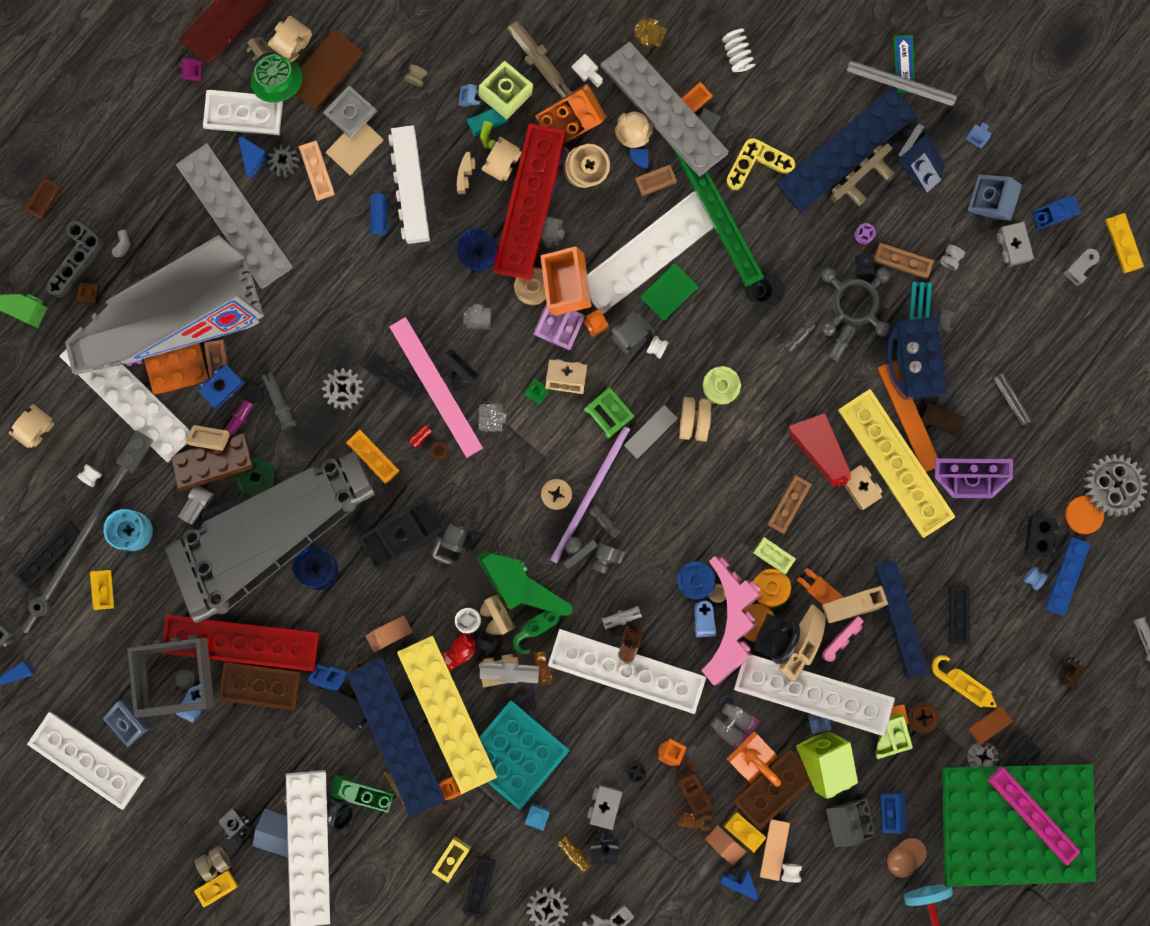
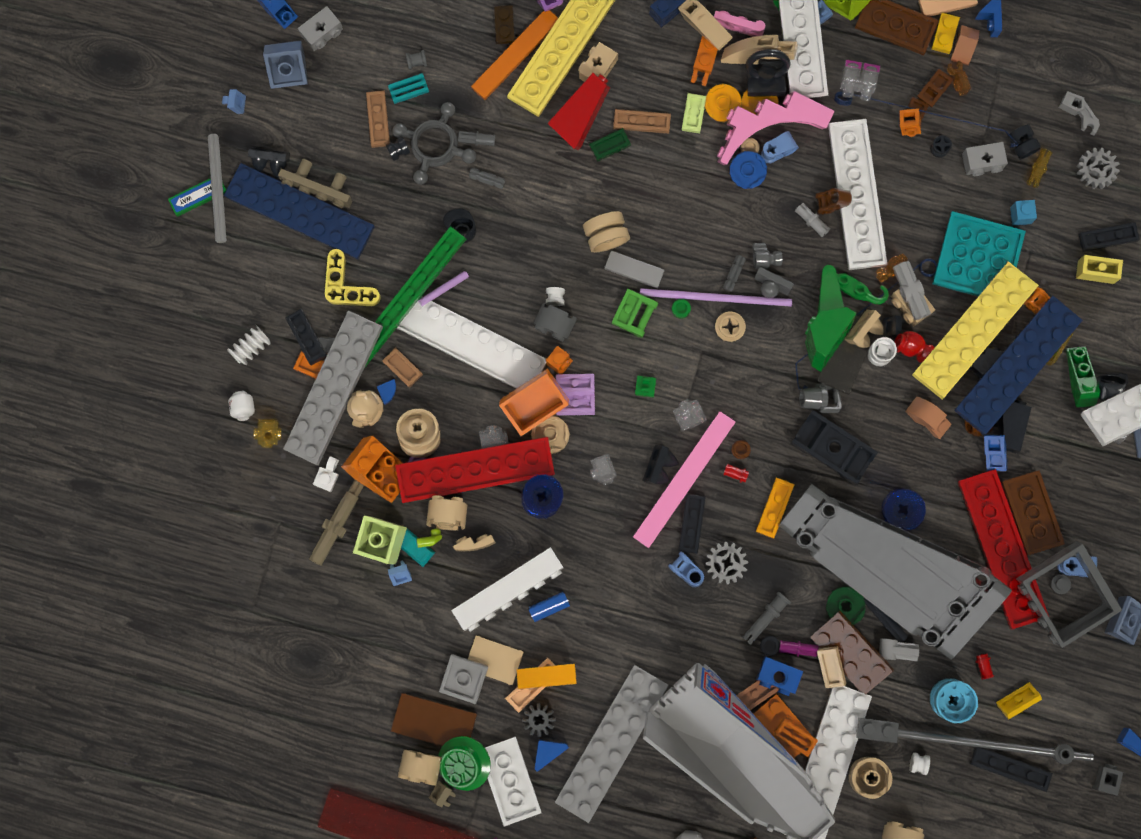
camera: 110 degrees left, 5 degrees down
dark tan wheel [404,64,427,87] -> none
tan brick [545,359,587,394] -> none
green piece [640,263,699,322] -> none
yellowish green tile [702,366,741,405] -> none
orange tile [727,732,781,787] -> none
medium lavender wheel [855,223,876,244] -> none
dark blue piece [886,317,947,400] -> none
dark blue slope [898,134,944,193] -> none
light grey wheel [940,244,965,270] -> none
none -> white head [228,391,255,421]
none -> black tile [285,309,327,366]
none -> lavender bar [418,271,469,306]
none -> light orange slope [516,664,577,689]
none -> dark green tile [589,128,631,162]
none -> medium blue piece [668,552,704,587]
none -> green tile [672,299,691,319]
none -> orange tile [774,719,818,757]
none -> tan brick [849,757,892,799]
none -> red pin [975,653,994,680]

